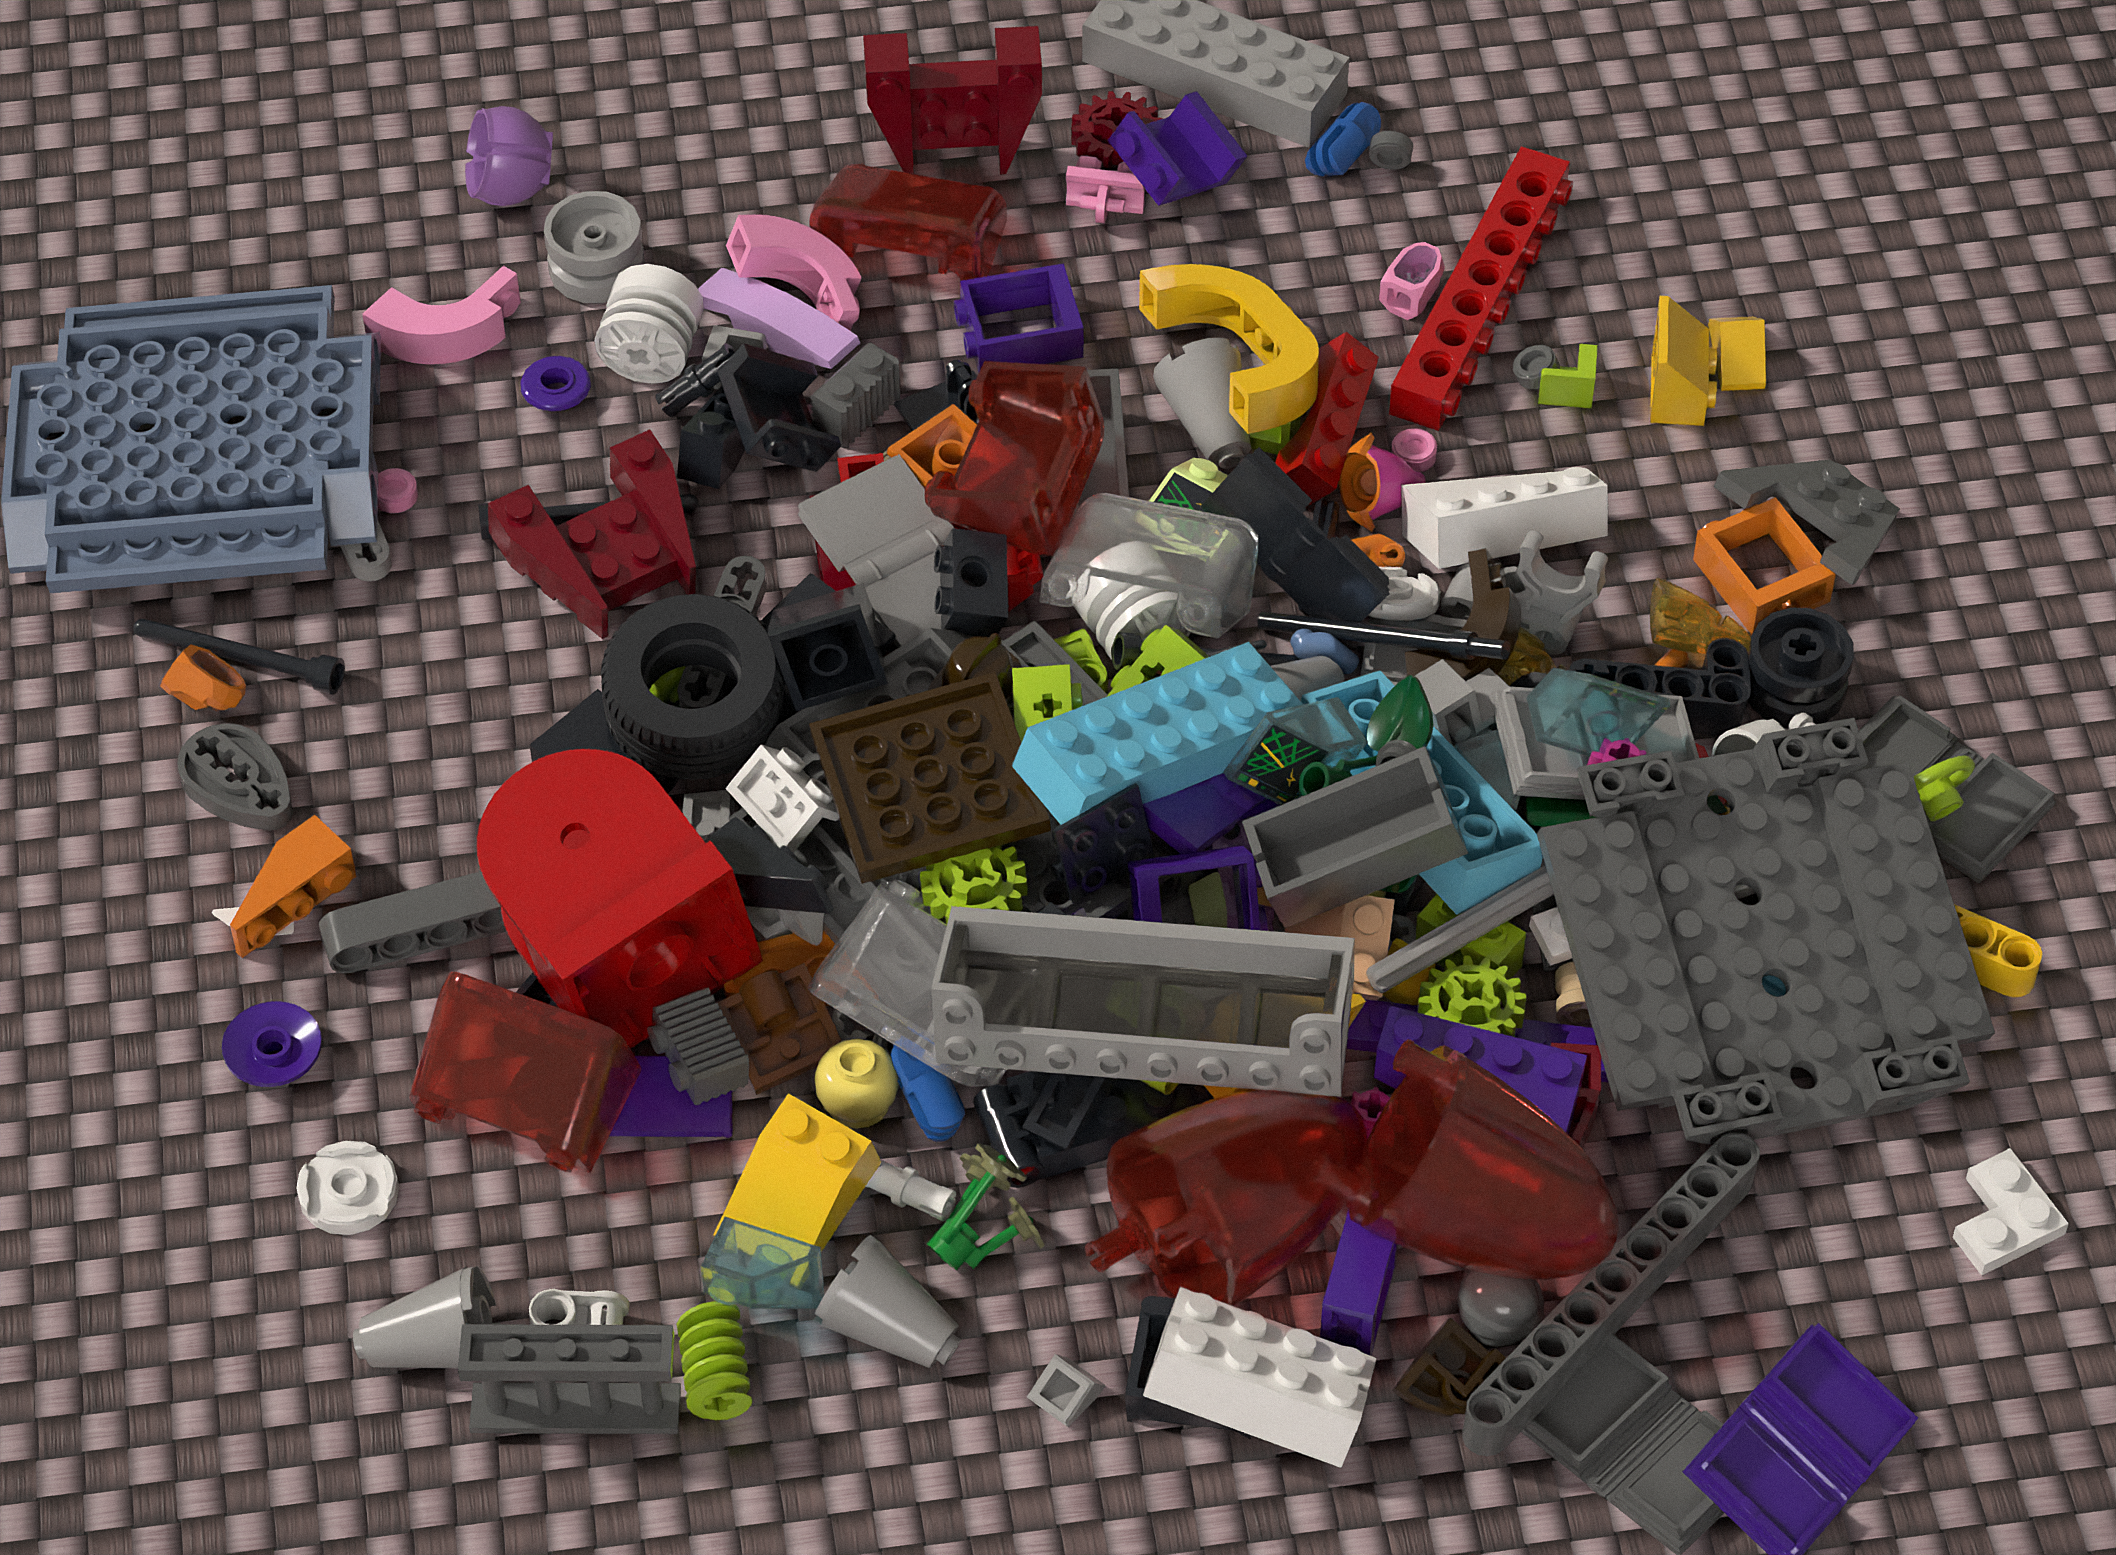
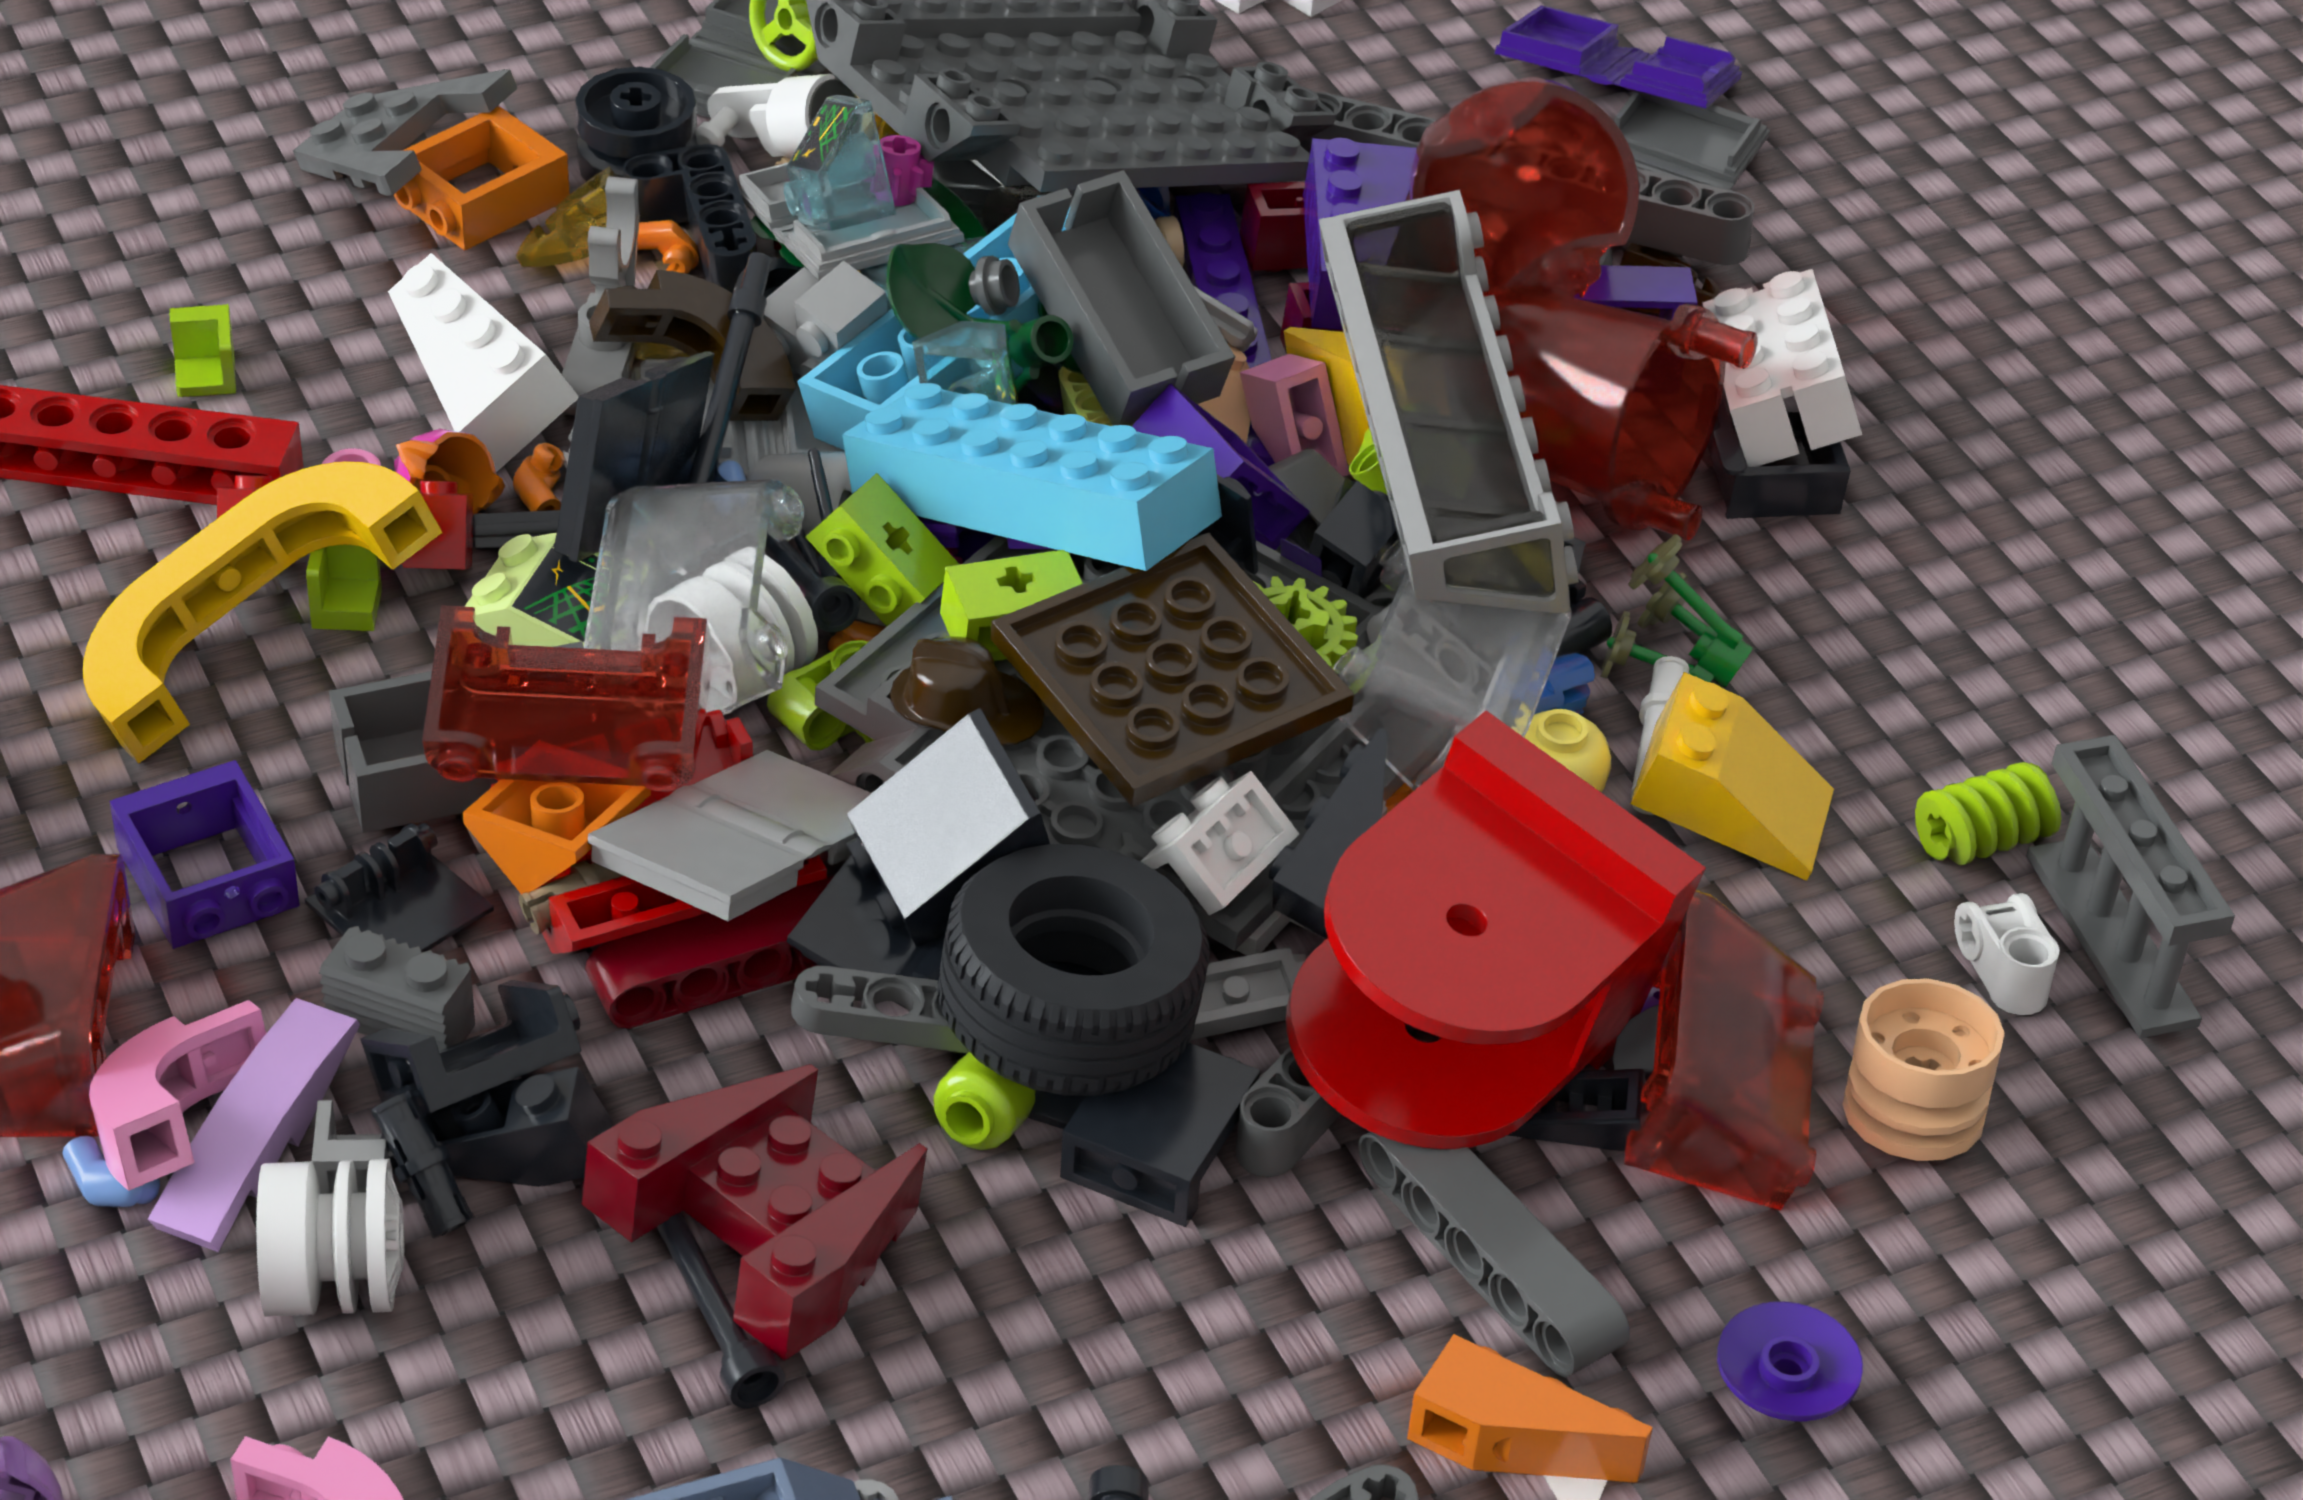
camera: 110 degrees left, 10 degrees down
white tile [296,1141,399,1235] -> none
light grey cone [353,1266,500,1368] -> none
dark purple piece [520,356,591,412] -> none
light grey wheel [544,191,645,303] -> none
clear light blue slope [701,1217,824,1309] -> none
light grey cone [813,1235,961,1368] -> none
black brick [934,528,1008,637] -> none
light grey slope [1027,1354,1106,1427] -> none
light grey cone [1153,338,1251,469] -> none
bright pink rock [1379,242,1445,320] -> none
lime gear [1417,955,1526,1037] -> none
dark grey tile [1513,345,1560,389] -> none
yellow slope [1650,296,1717,426] -> none
yellow slope [1708,316,1766,391] -> none
none -> light nougat wheel [1842,979,2005,1161]

